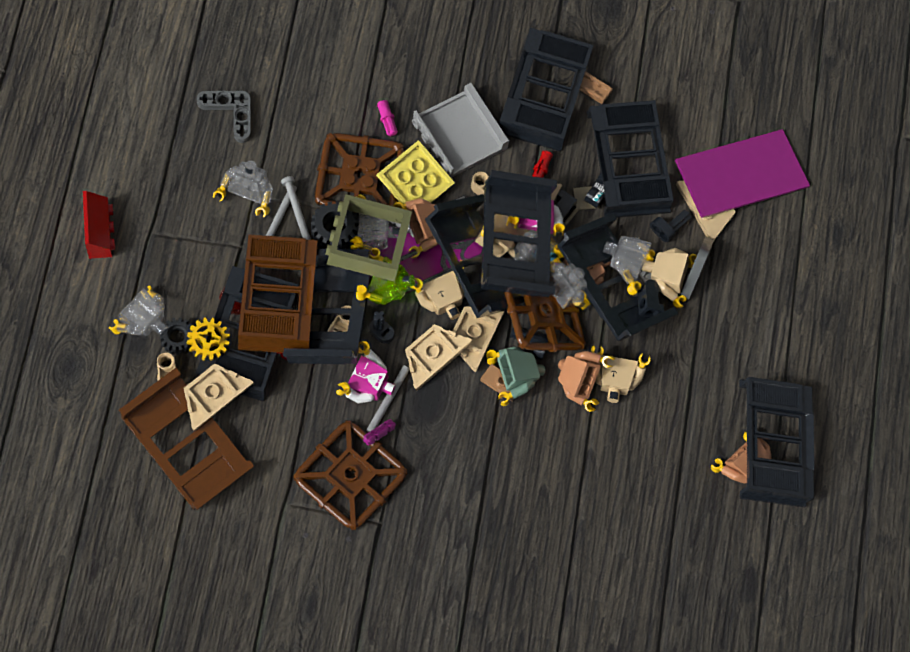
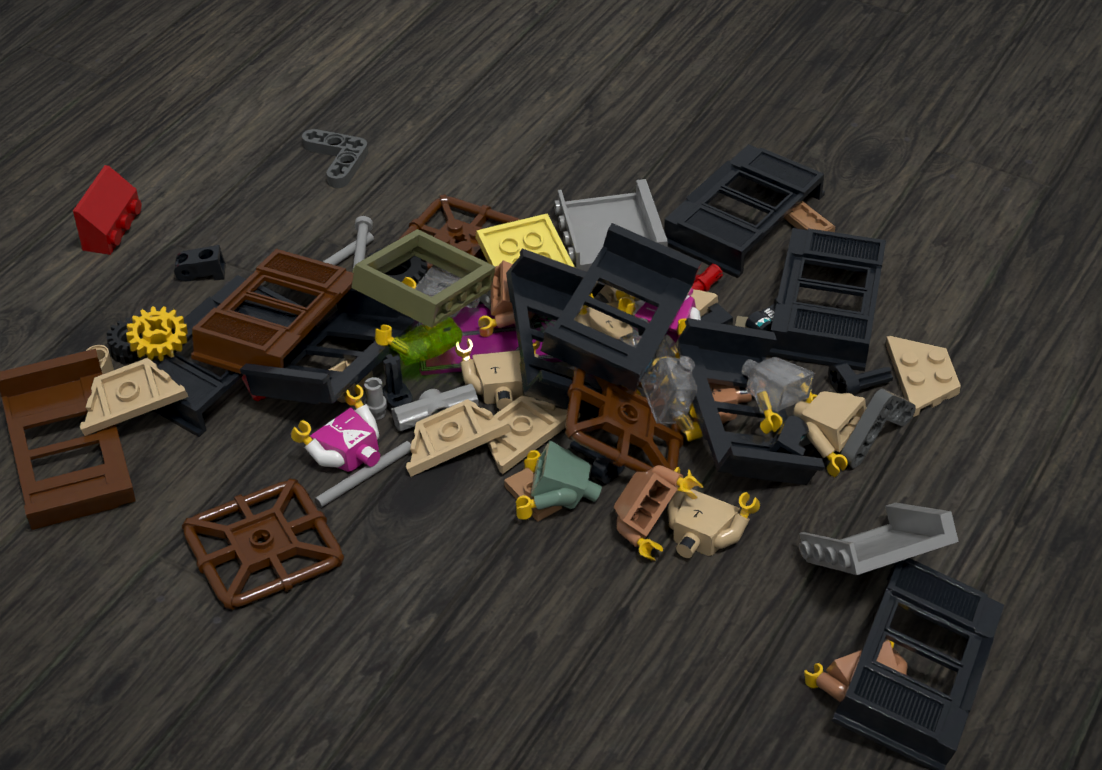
camera: 30 degrees right, 25 degrees down
clear torso [109,286,168,336] -> none
clear torso [213,161,273,218] -> none
magenta axle [363,419,396,445] -> none
dark pink axle [377,100,398,137] -> none
magenta piece [675,129,810,218] -> none
none -> black leg [174,245,226,281]
none -> light grey pin [364,377,387,420]
none -> light grey piece [391,384,479,431]
none -> light grey panel [799,503,959,575]

